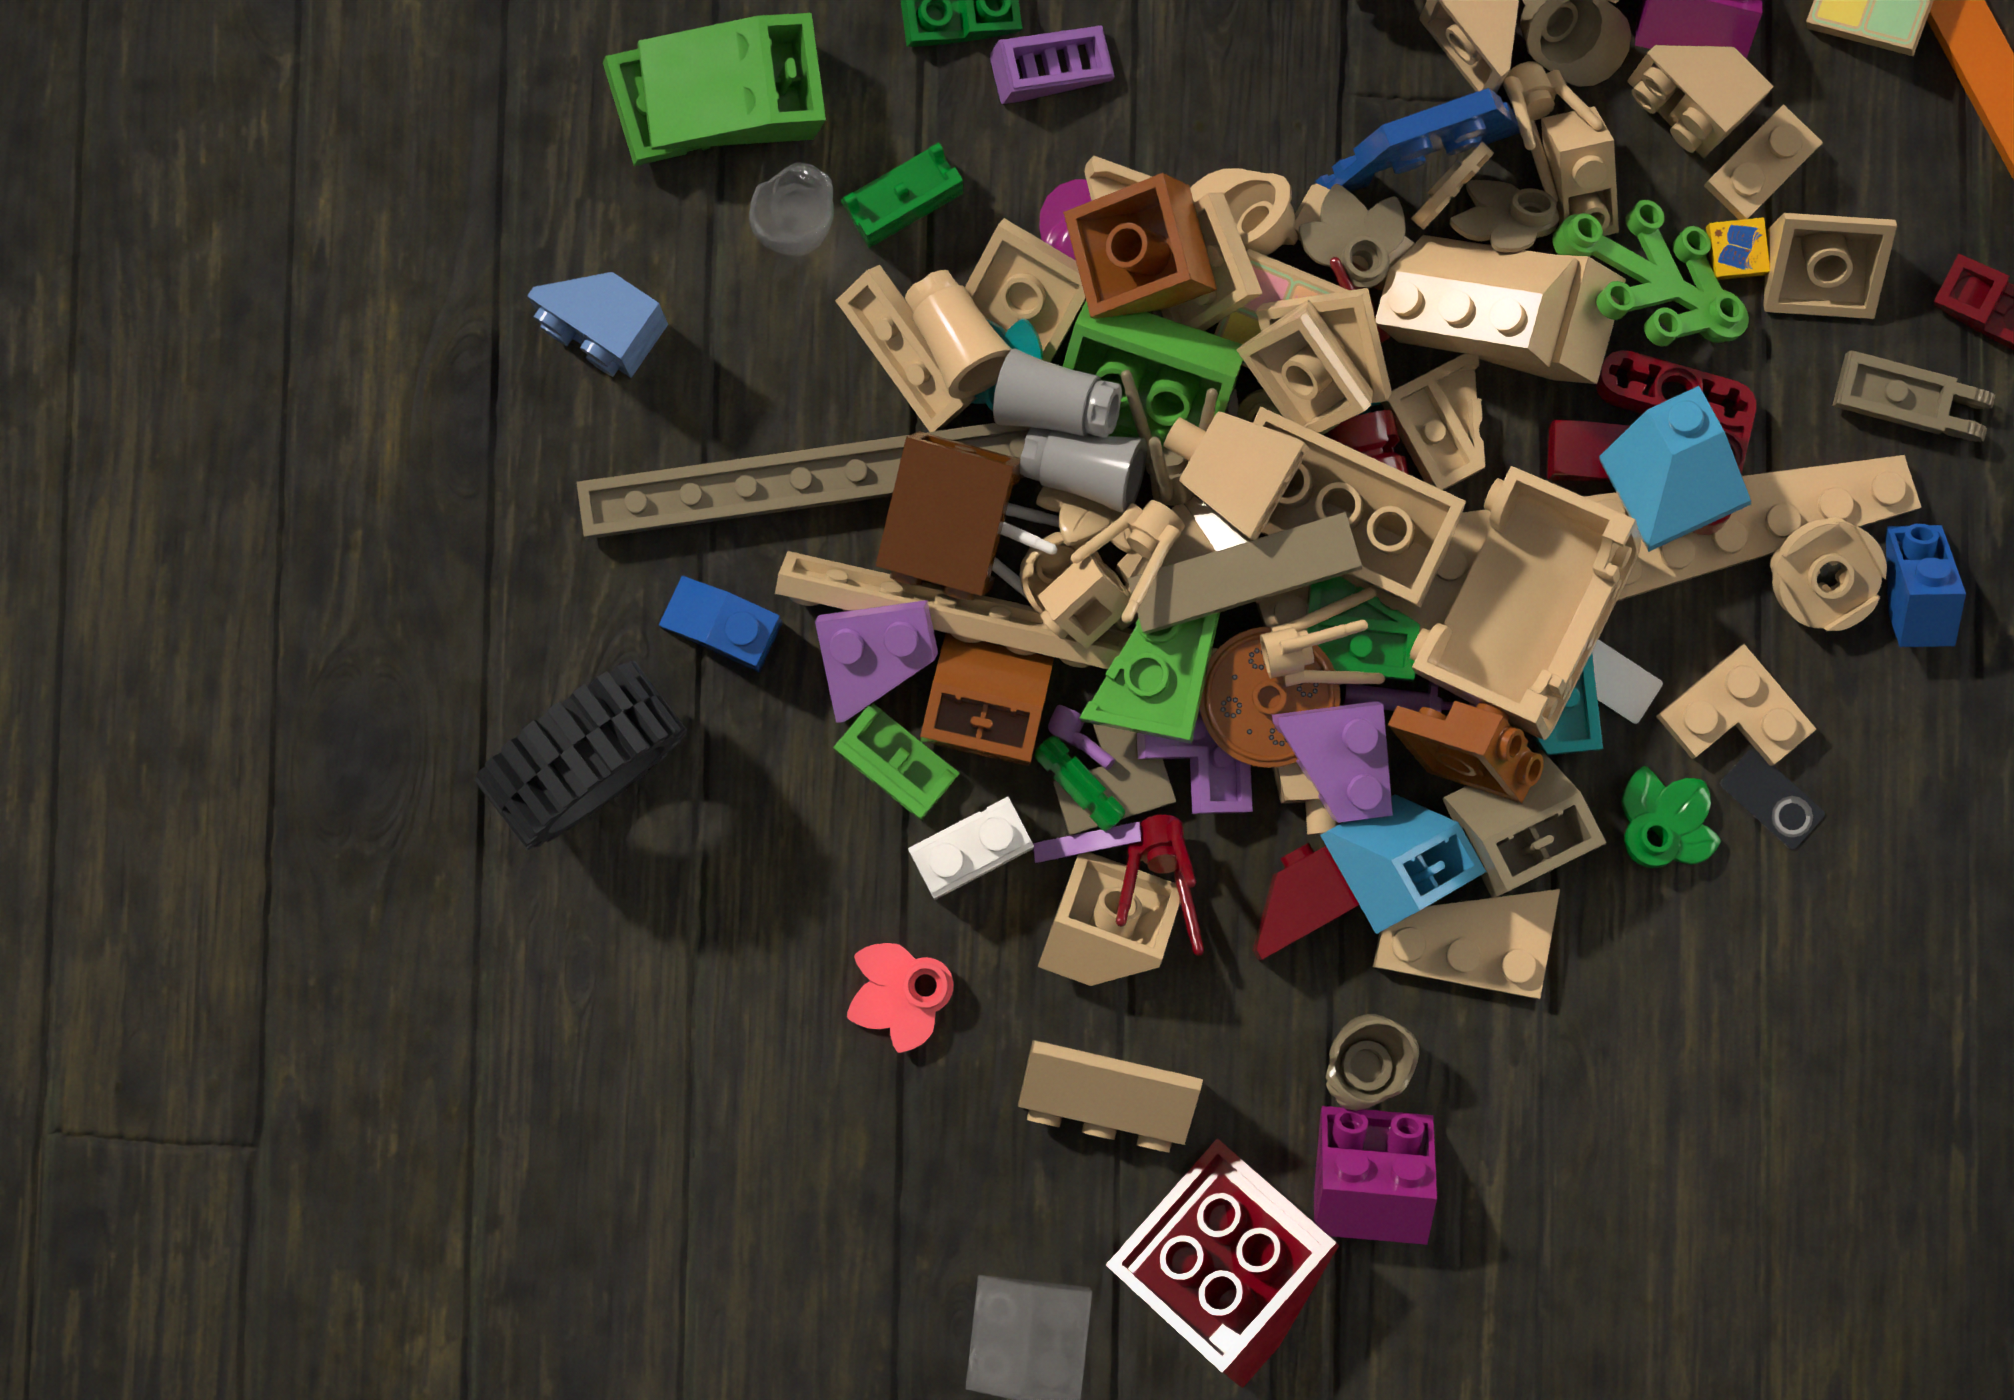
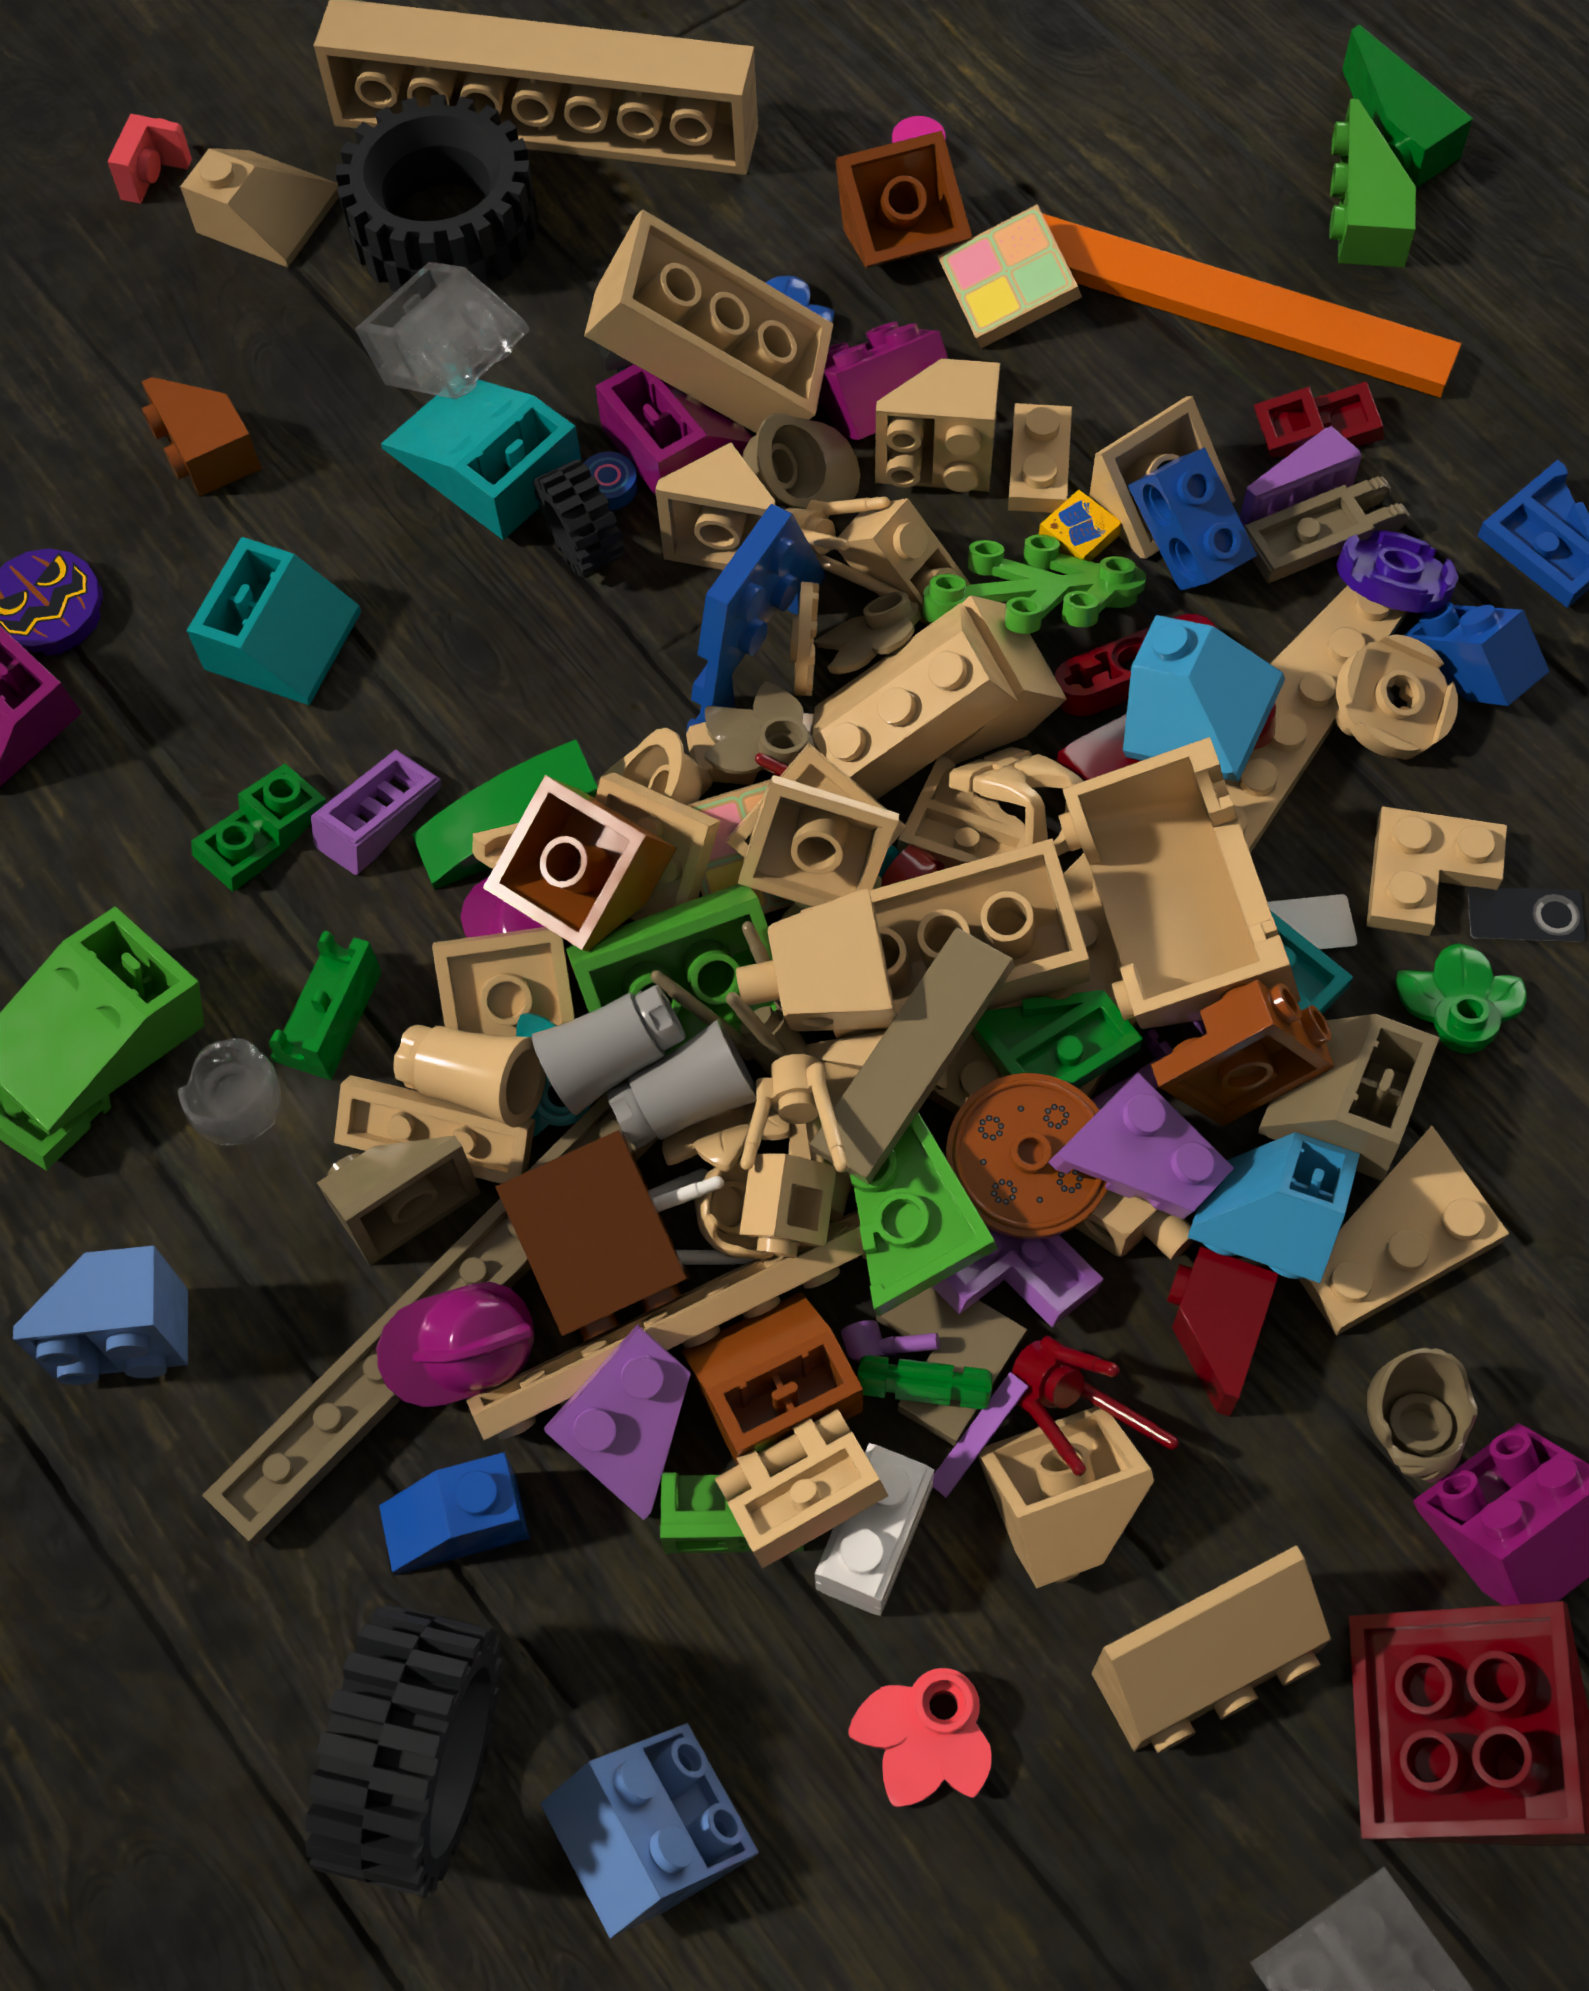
camera: 30 degrees left, 20 degrees down
tan plant [1260,587,1385,687] -> none
none -> dark tan slope [317,1135,481,1266]
none -> magenta piece [377,1282,534,1407]
none -> green slope [412,739,598,890]
none -> medium blue slope [540,1723,759,1938]
none -> tan plate [715,1408,888,1569]
none -> tan piece [949,747,1083,856]
none -> blue brick [1127,447,1257,591]
none -> medium lavender slope [1239,426,1362,527]
none -> dark purple tile [1336,530,1459,613]

